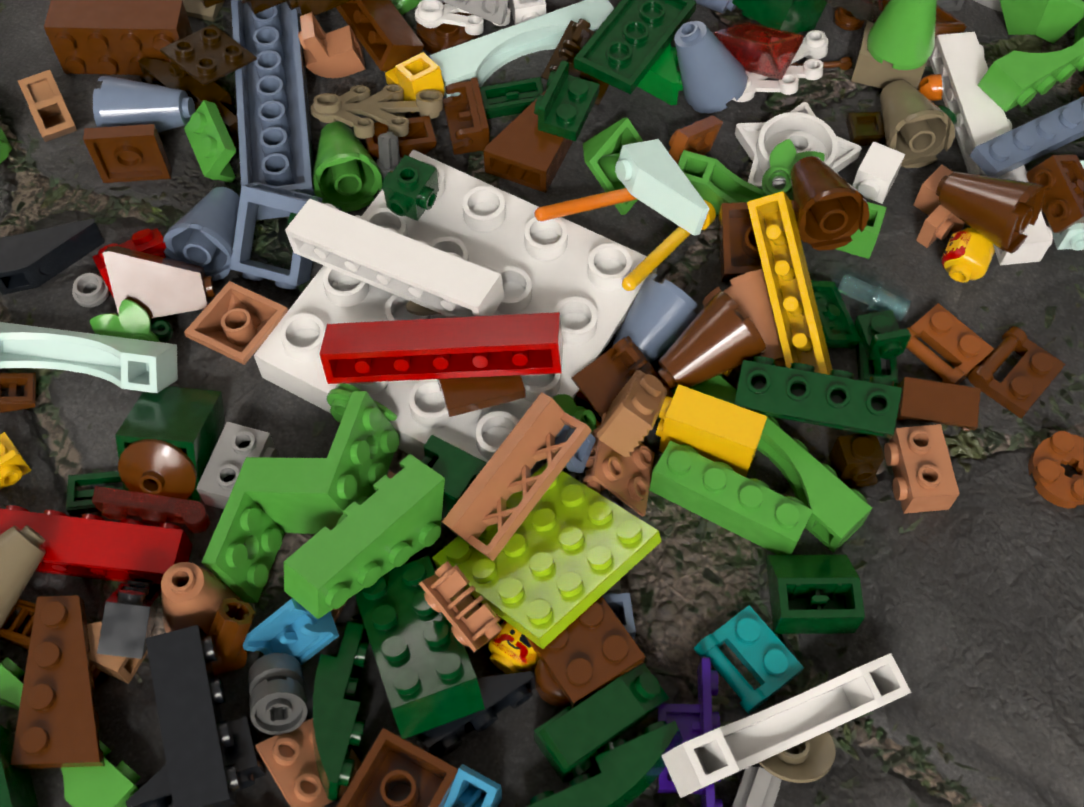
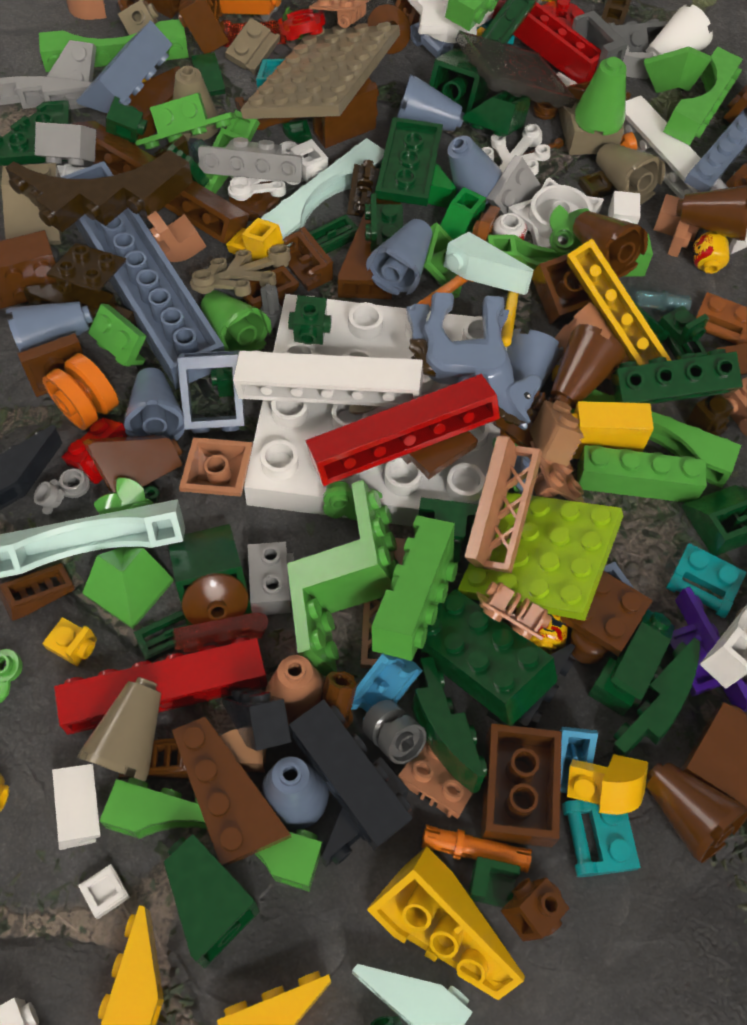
camera: 25 degrees left, 0 degrees up
clear red slope [713,22,804,80] -> none
none -> light grey plate [34,479,65,515]
none -> orange wheel [42,353,119,430]
none -> bright green slope [82,547,174,629]
none -> sand blue cone [259,757,329,832]
none -> sand blue cone [366,219,432,295]
none -> sand blue animal [406,292,542,430]
none -> green slope [440,187,486,240]
none -> light grey wing [486,155,542,215]
none -> white head [491,213,527,241]

